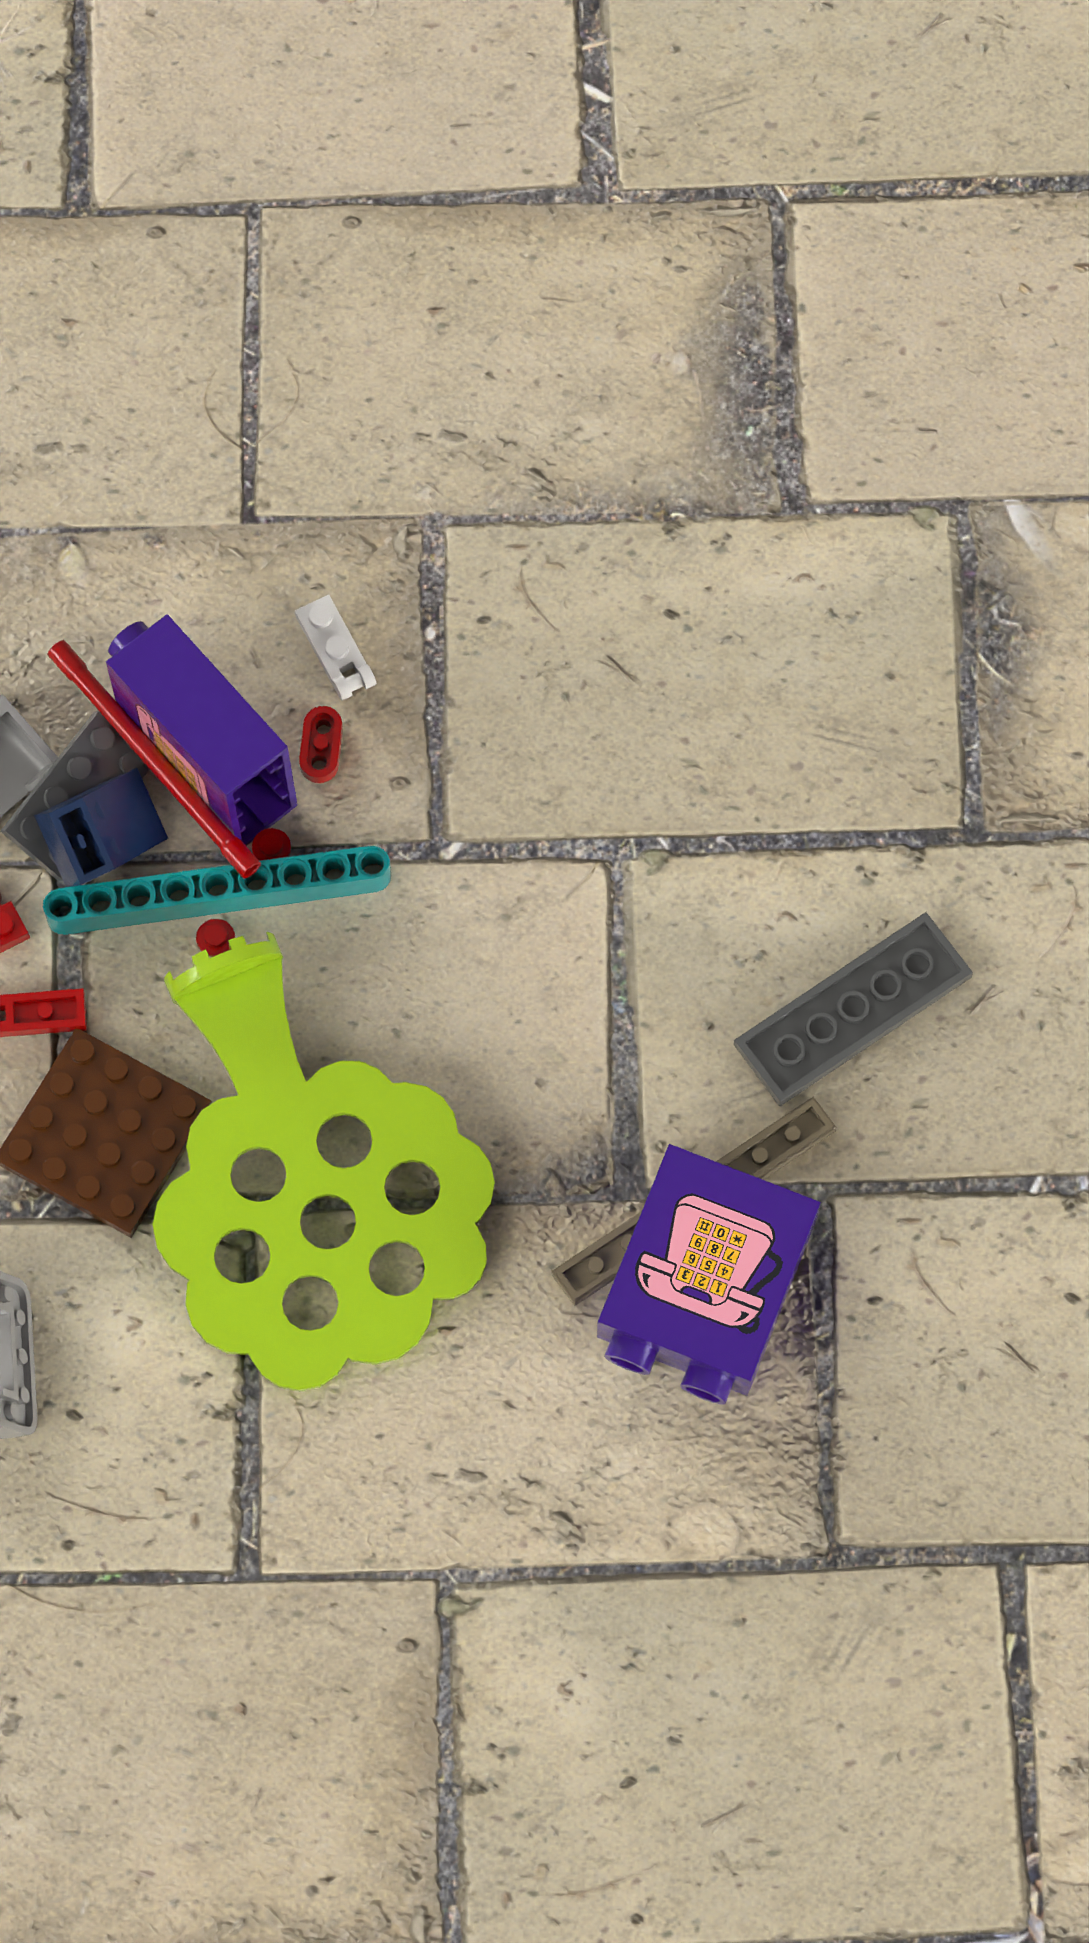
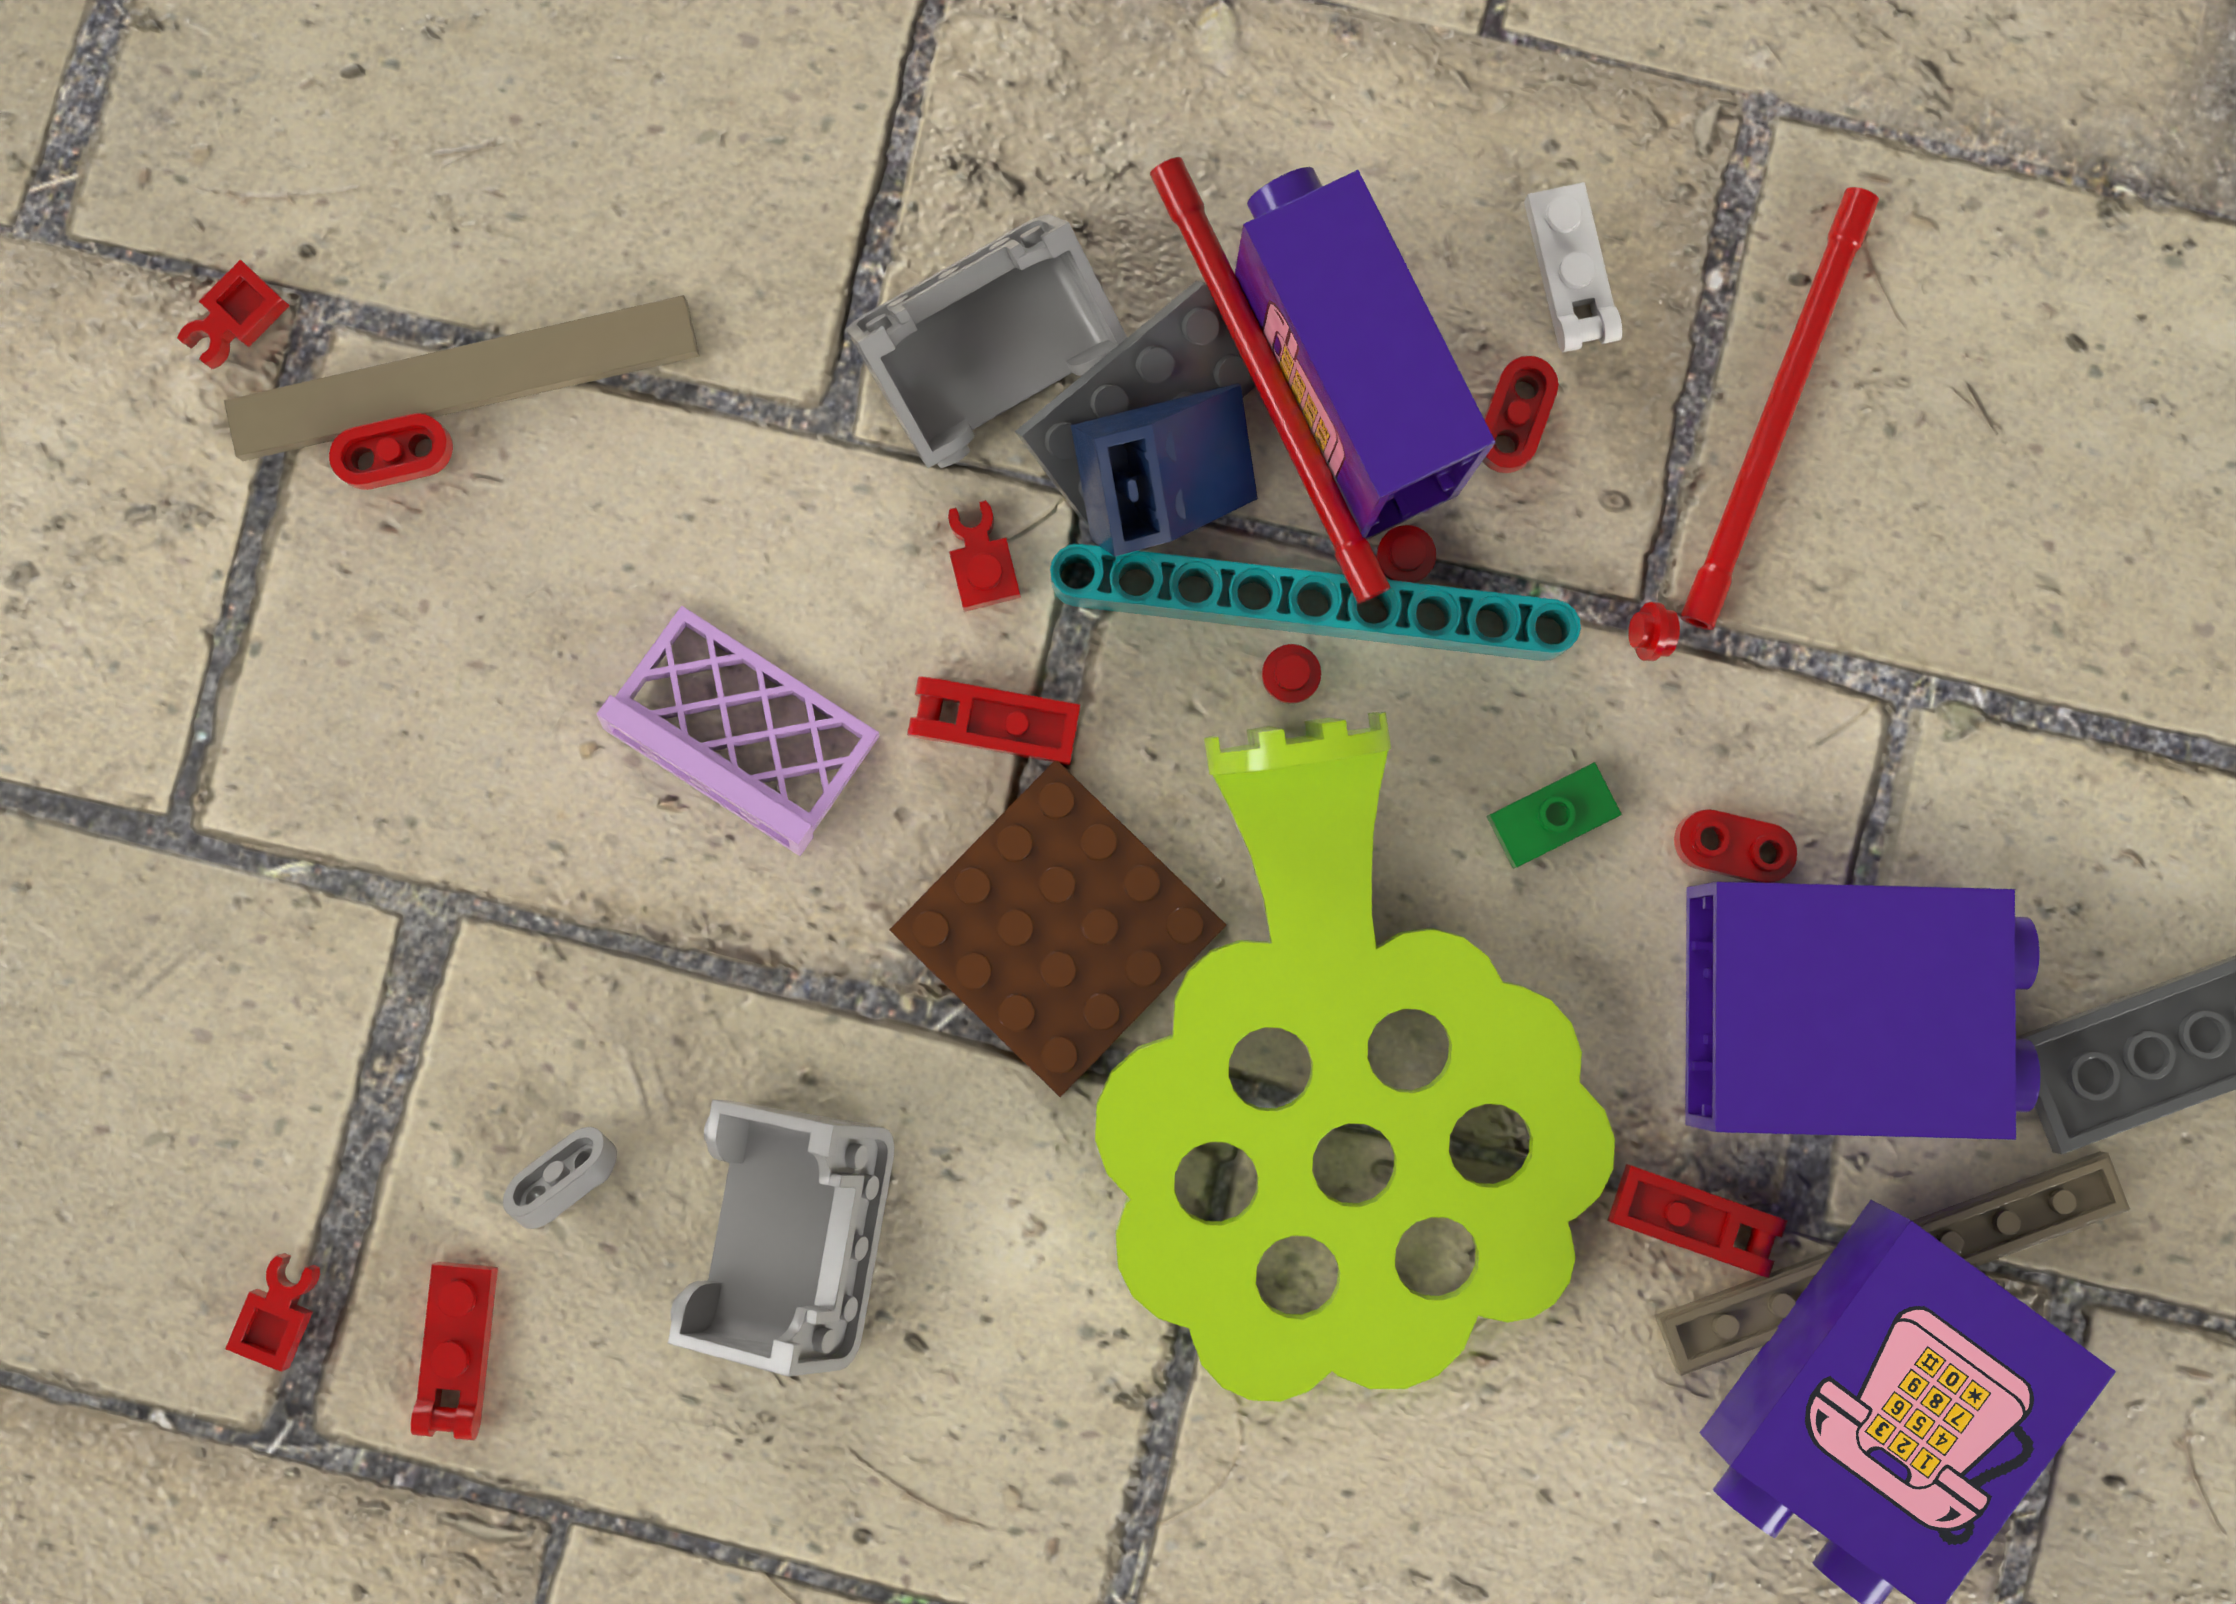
camera: 10 degrees right, 15 degrees up
none -> green plate [1486,762,1622,869]
none -> red plate [1607,1164,1788,1278]
none -> red plate [1628,602,1680,661]
none -> red plate [1674,809,1797,883]
none -> red piece [1680,187,1879,630]
none -> dark purple brick [1685,882,2041,1140]

